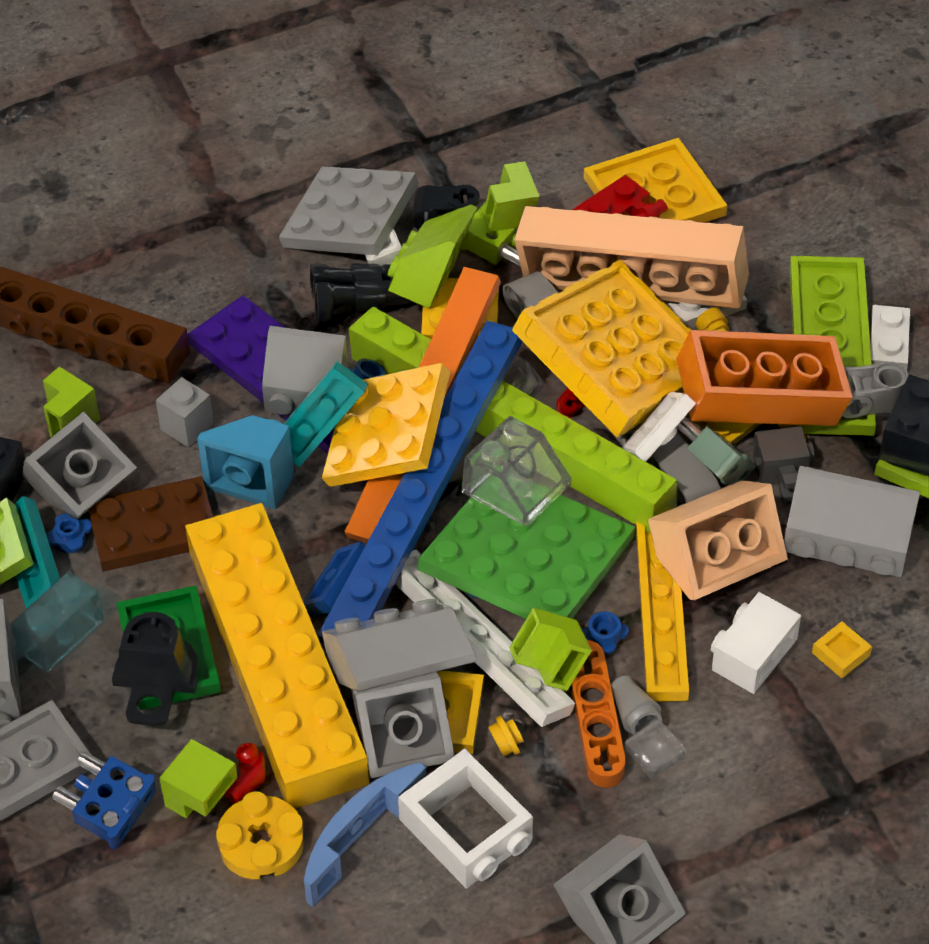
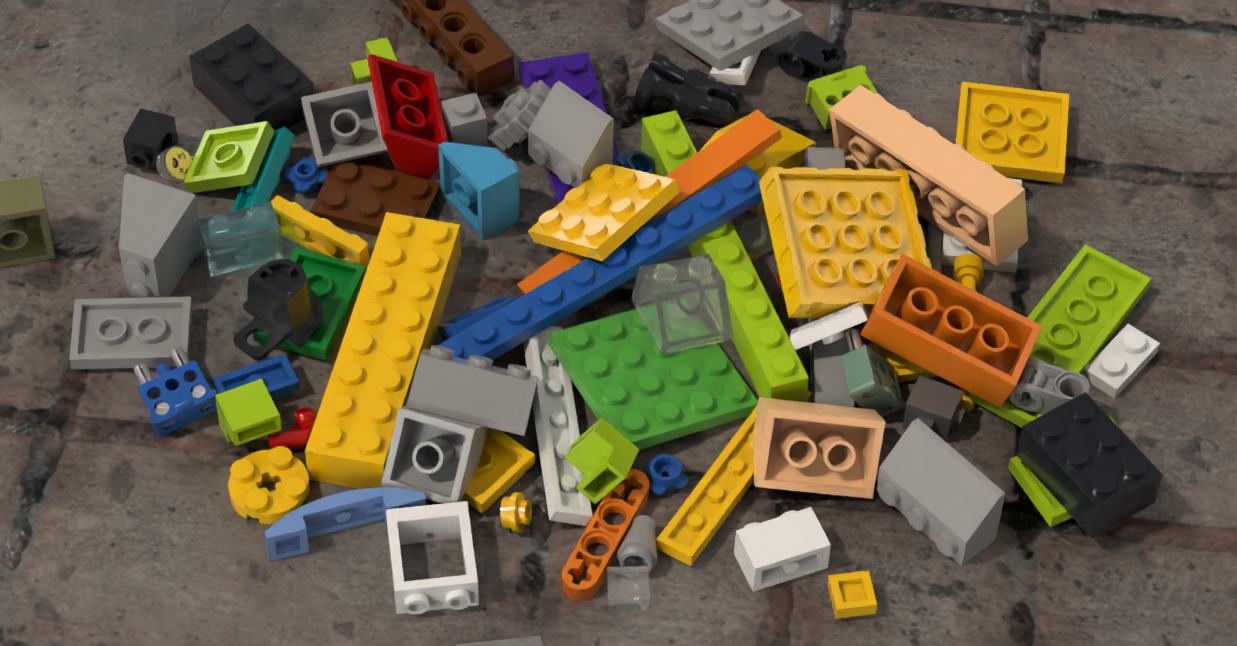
camera: 30 degrees right, 0 degrees up
teal plate [283,361,368,467] -> none
lime slope [387,205,478,308] -> none
lime piece [483,161,540,232] -> none
red plate [573,174,668,218] -> none
none -> blue plate [212,354,300,401]
none -> yellow plate [268,195,369,267]
none -> red slope [367,54,448,180]
none -> light grey gear [488,80,551,151]

